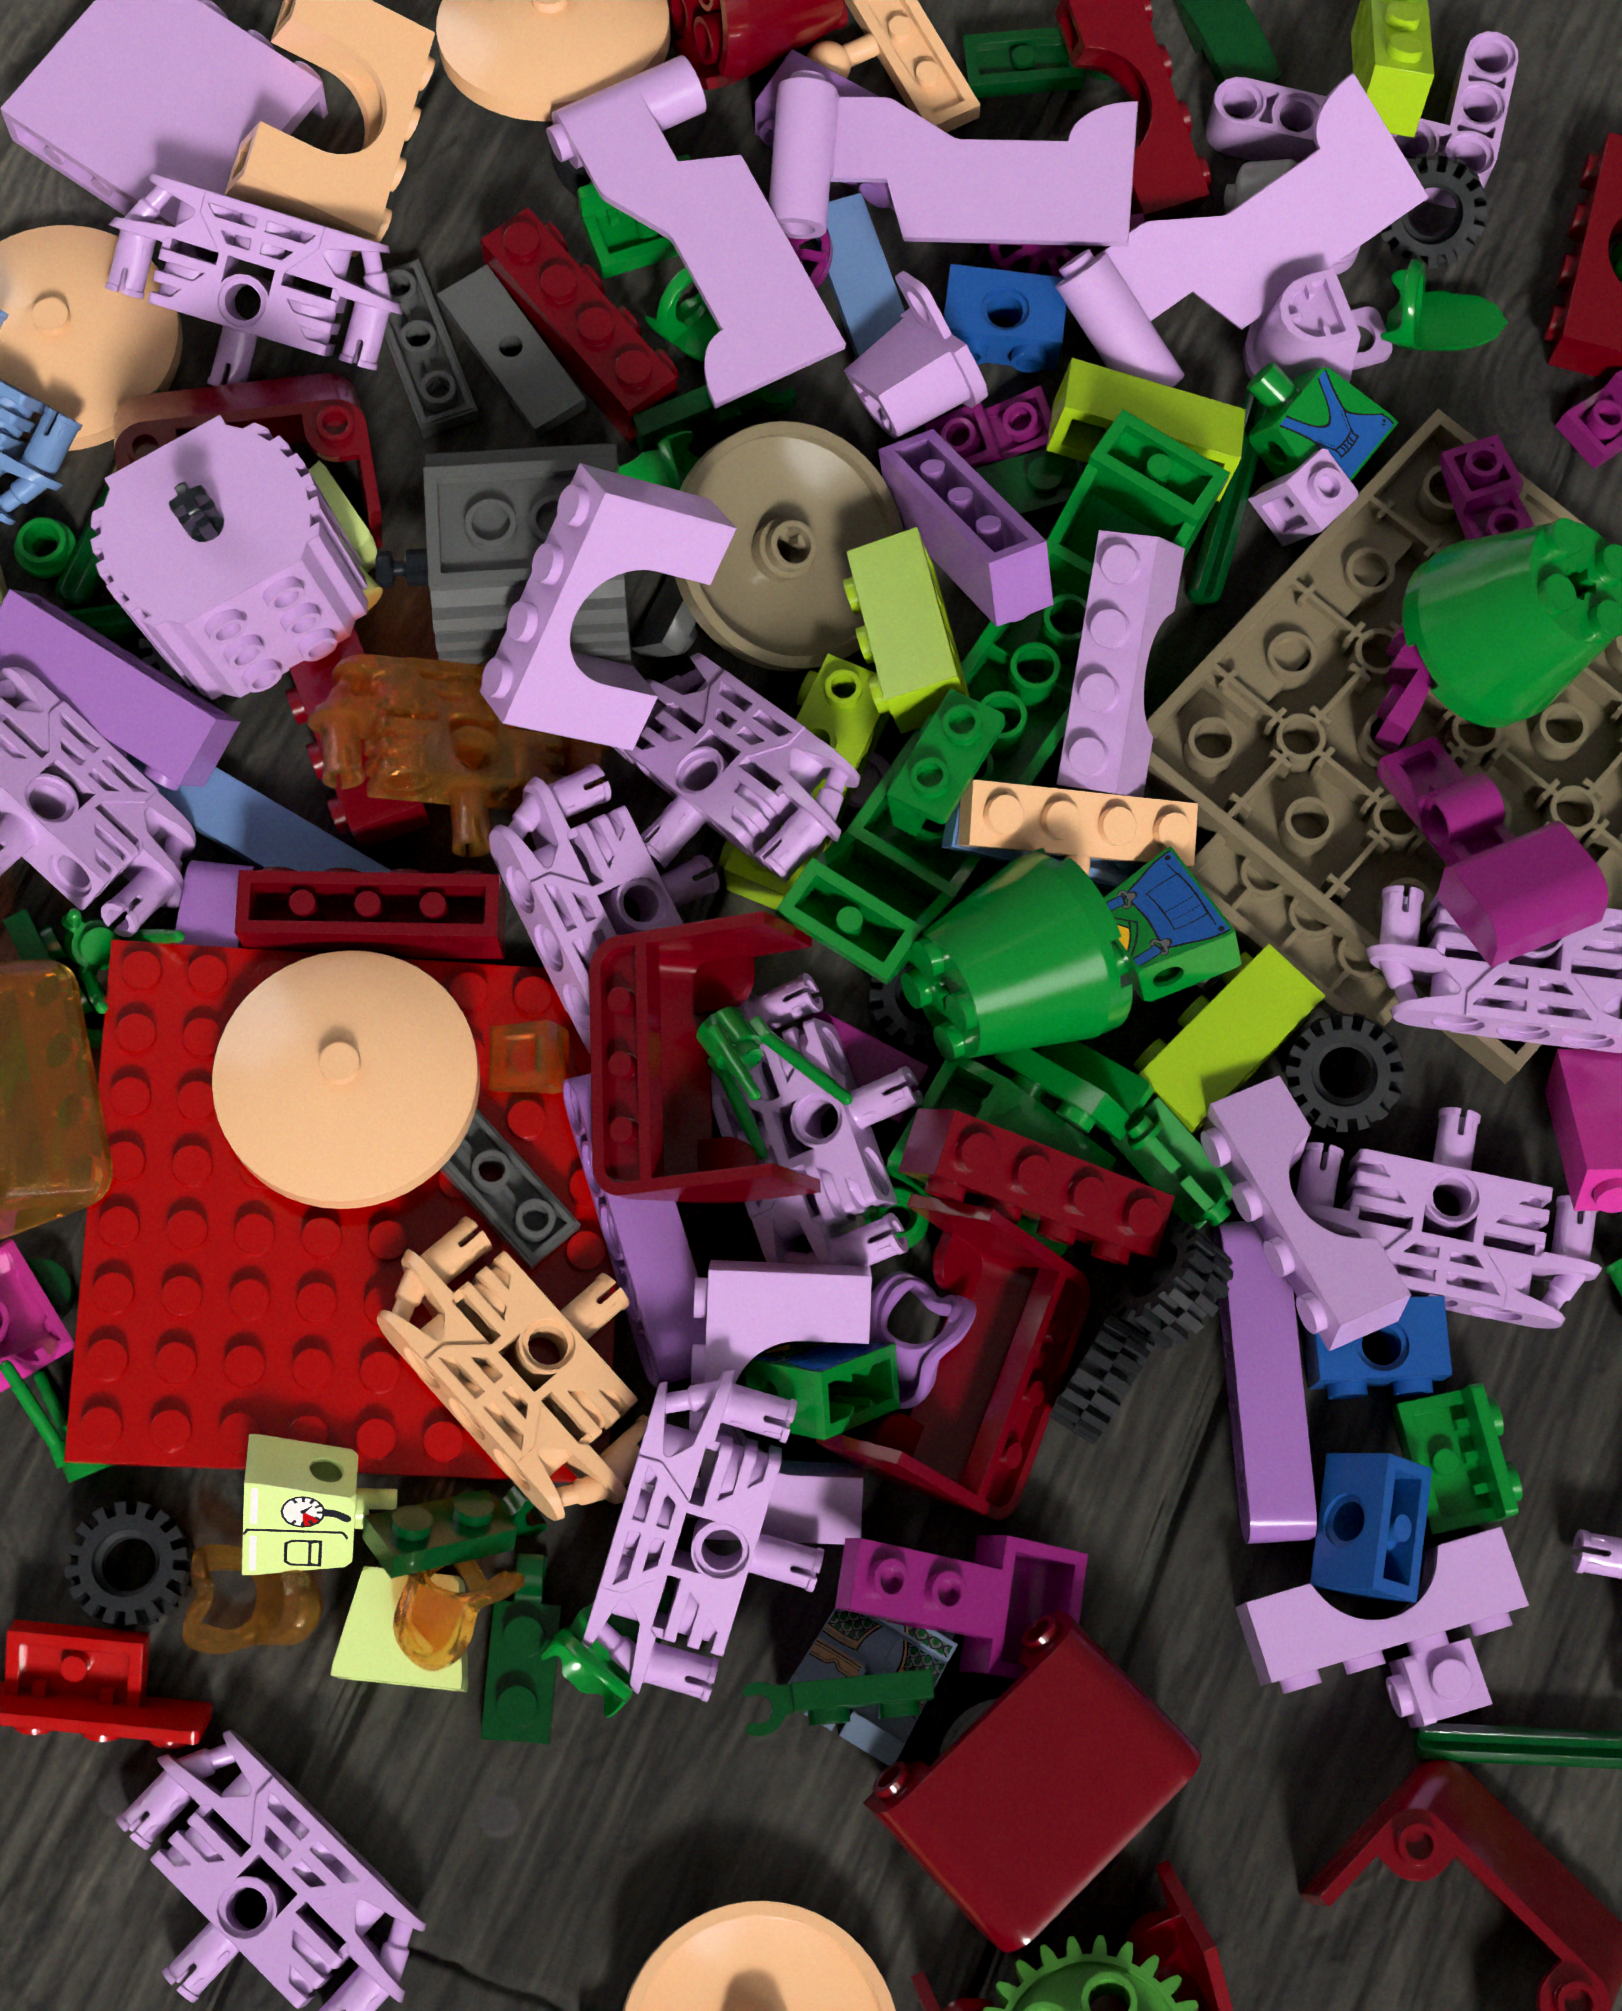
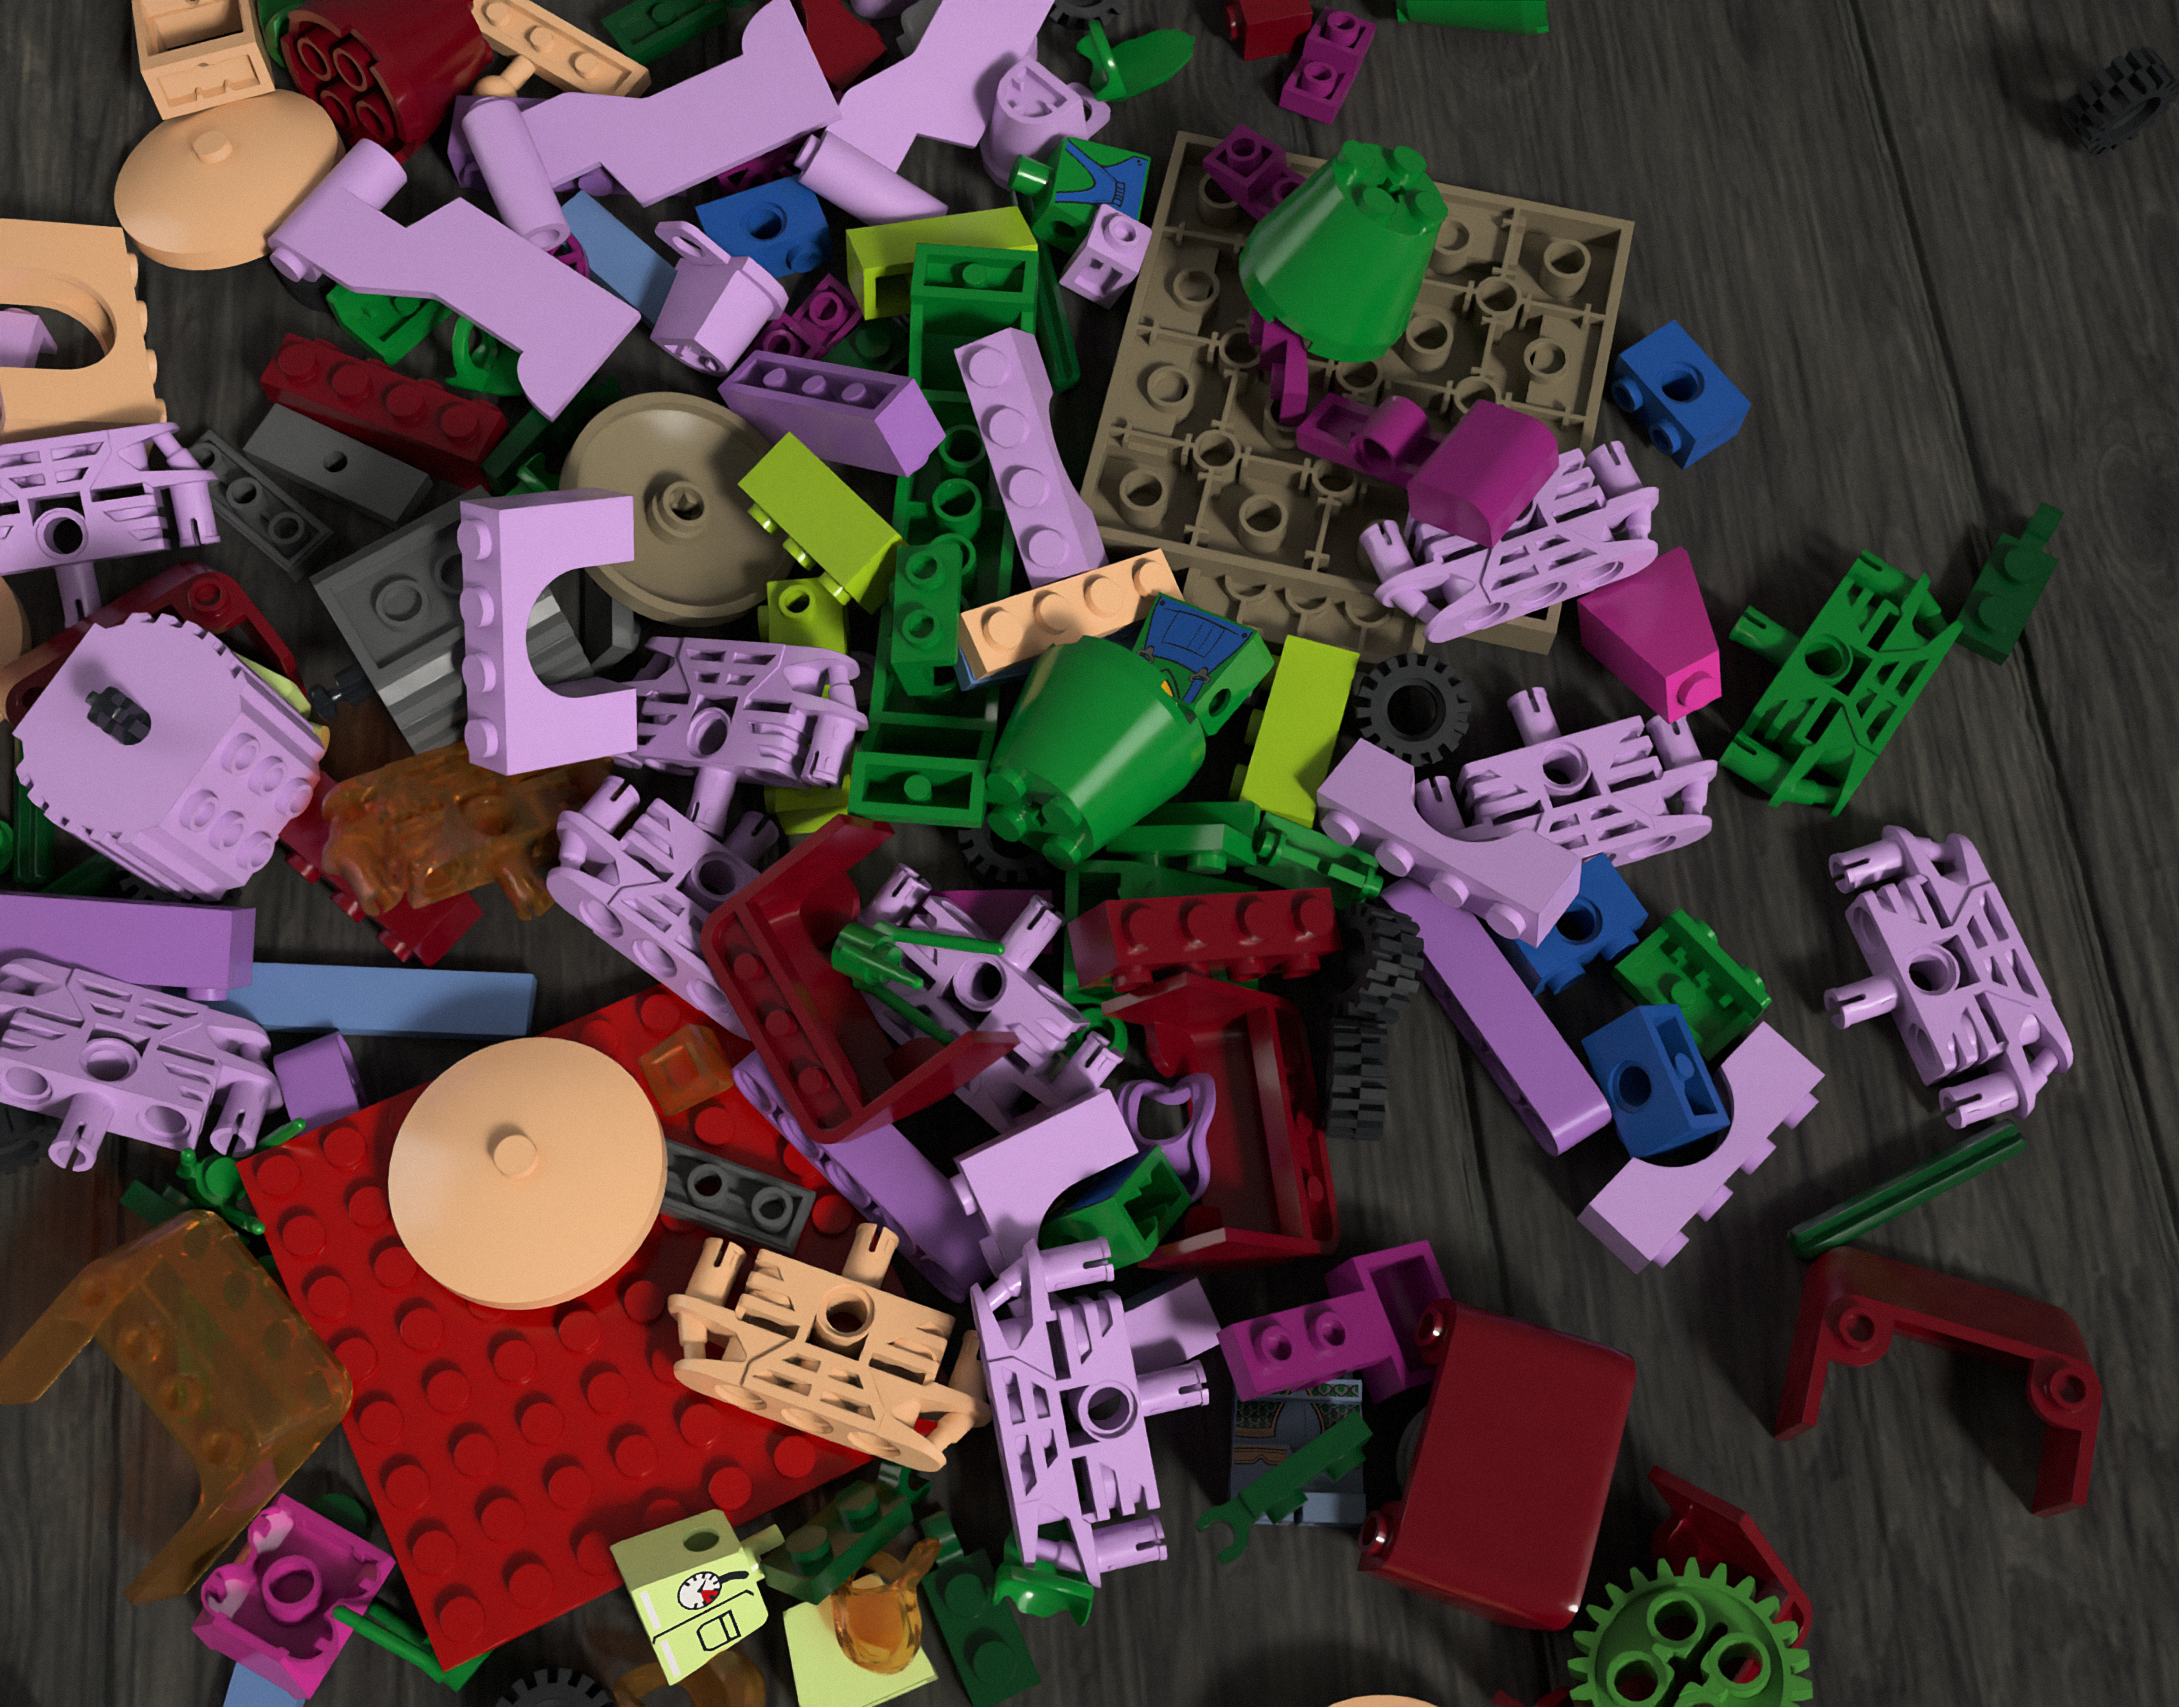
camera: 25 degrees left, 5 degrees down
dark red brick [234,866,506,959] -> none
lavender bracket [1386,1638,1492,1728] -> none

